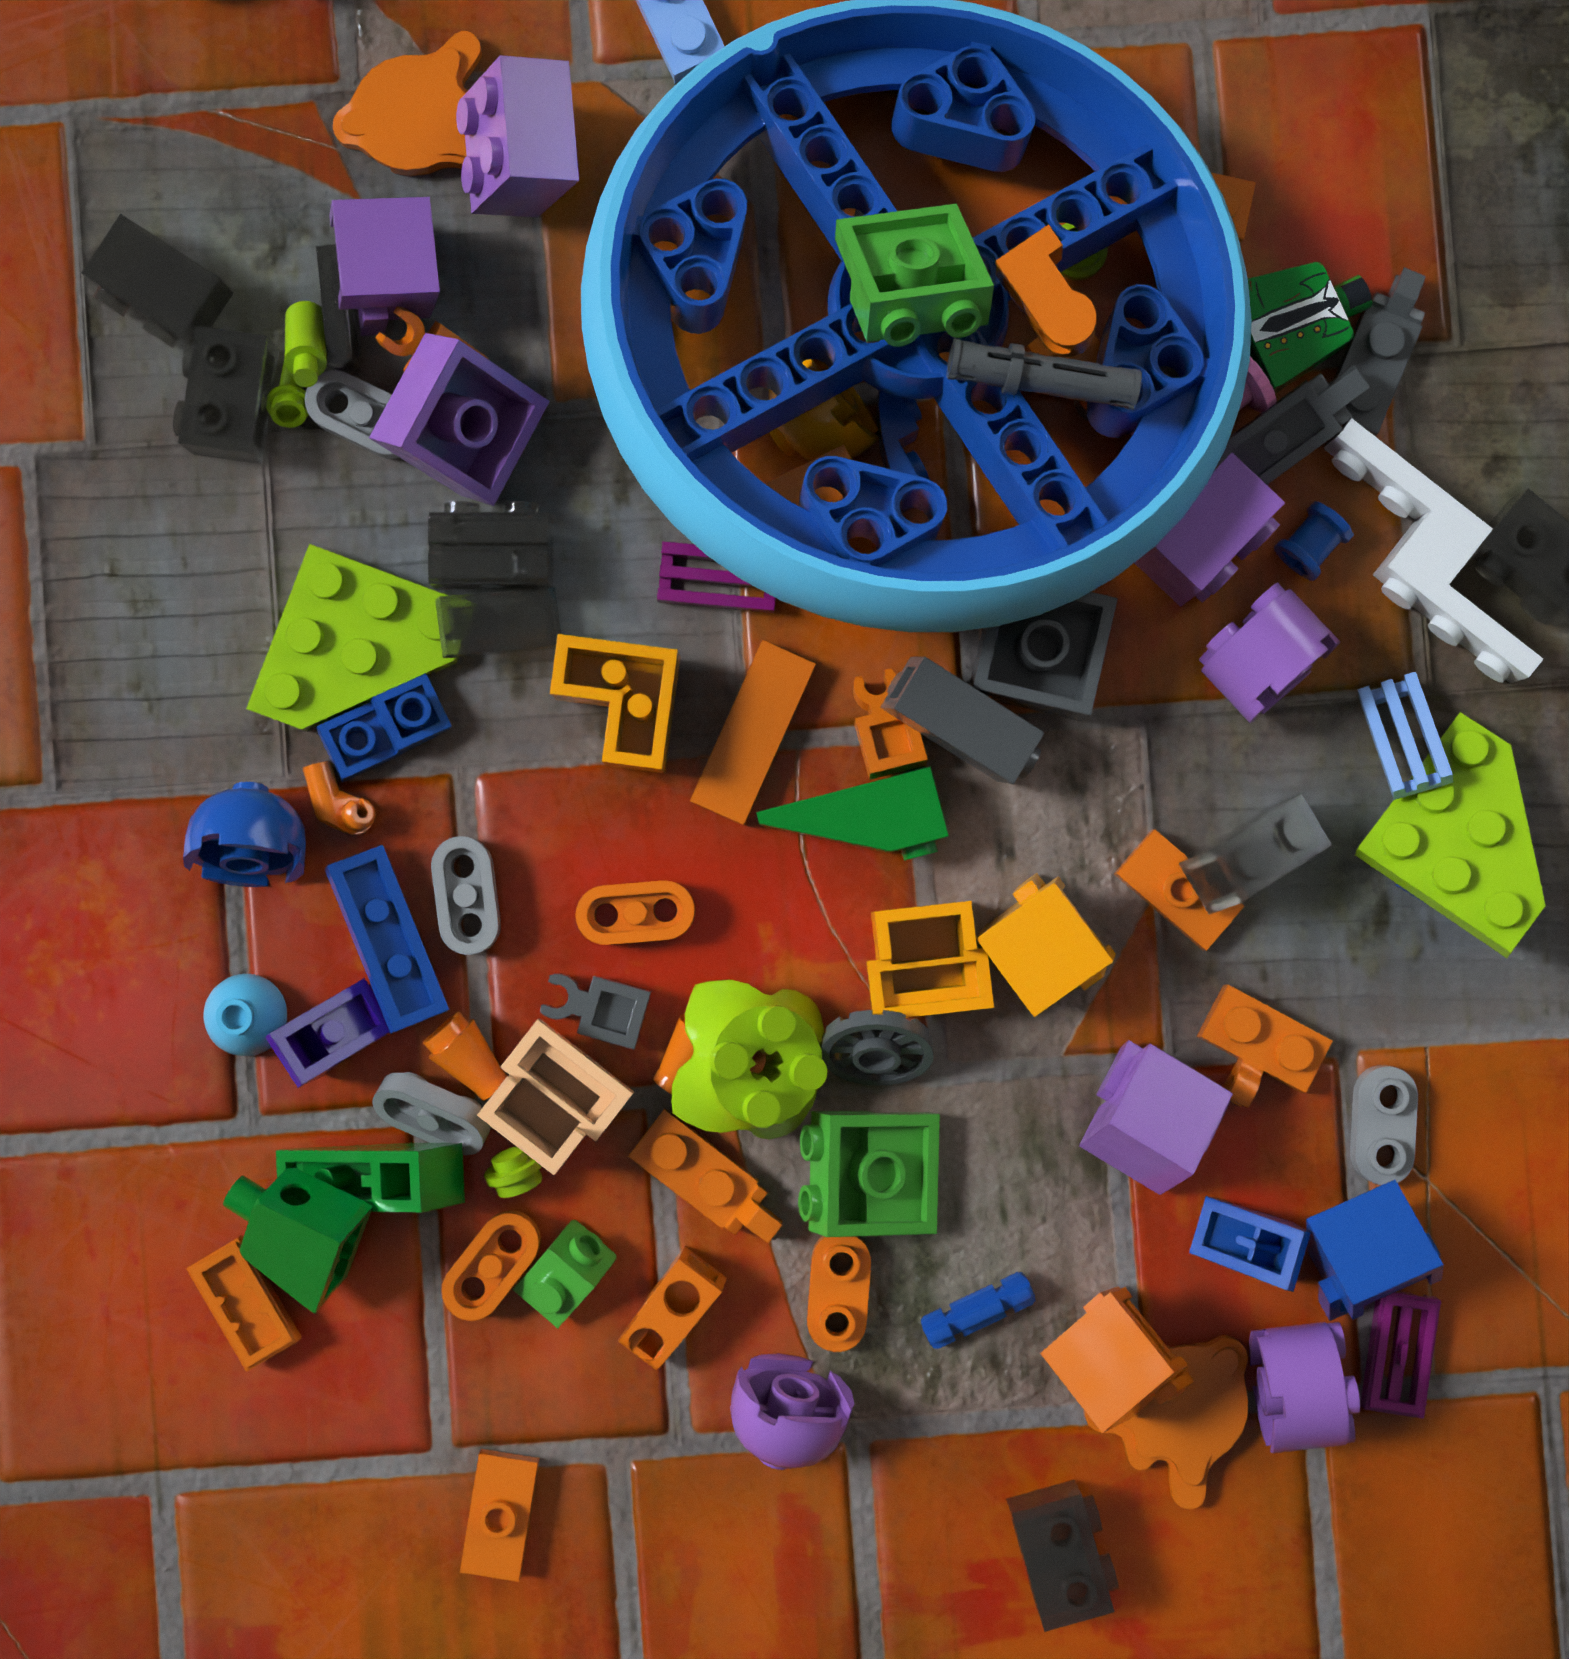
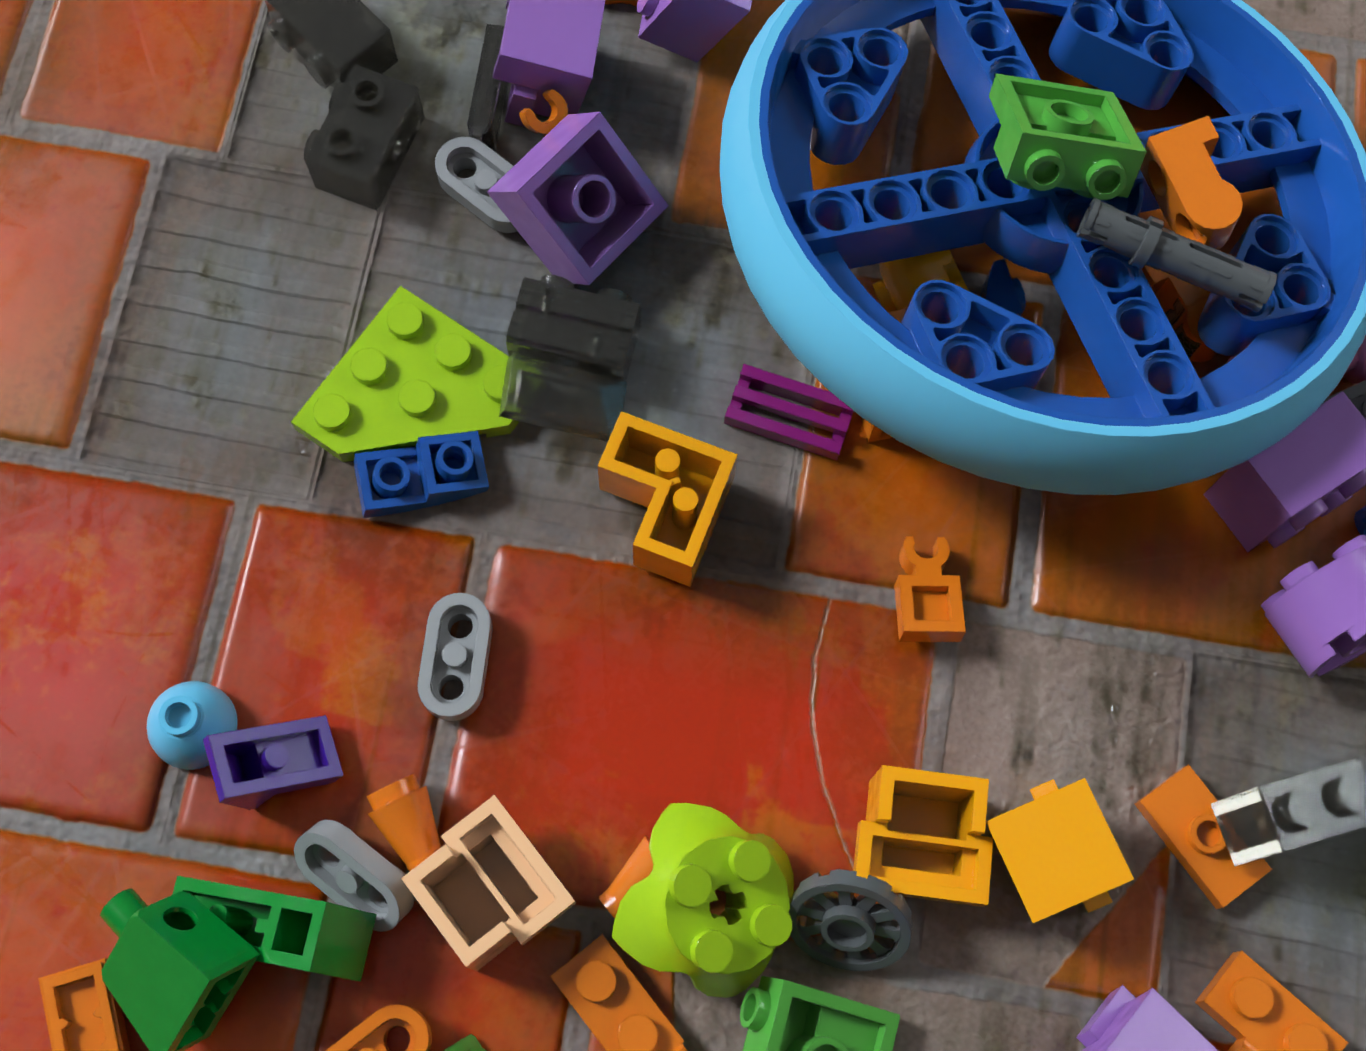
camera: 15 degrees right, 15 degrees down
blue cylinder [183,782,306,887] -> none
lime plant [266,301,327,428] -> none
orange arm [303,761,376,835] -> none
blue plate [324,845,449,1034] -> none
lime plate [484,1146,543,1198] -> none
dark grey plate [540,973,652,1050] -> none
orange plate [576,880,695,945] -> none
orange tile [690,640,816,826] -> none
green slope [756,767,949,861] -> none
dark grey brick [880,657,1044,784] -> none
dark grey brick [969,592,1118,721] -> none

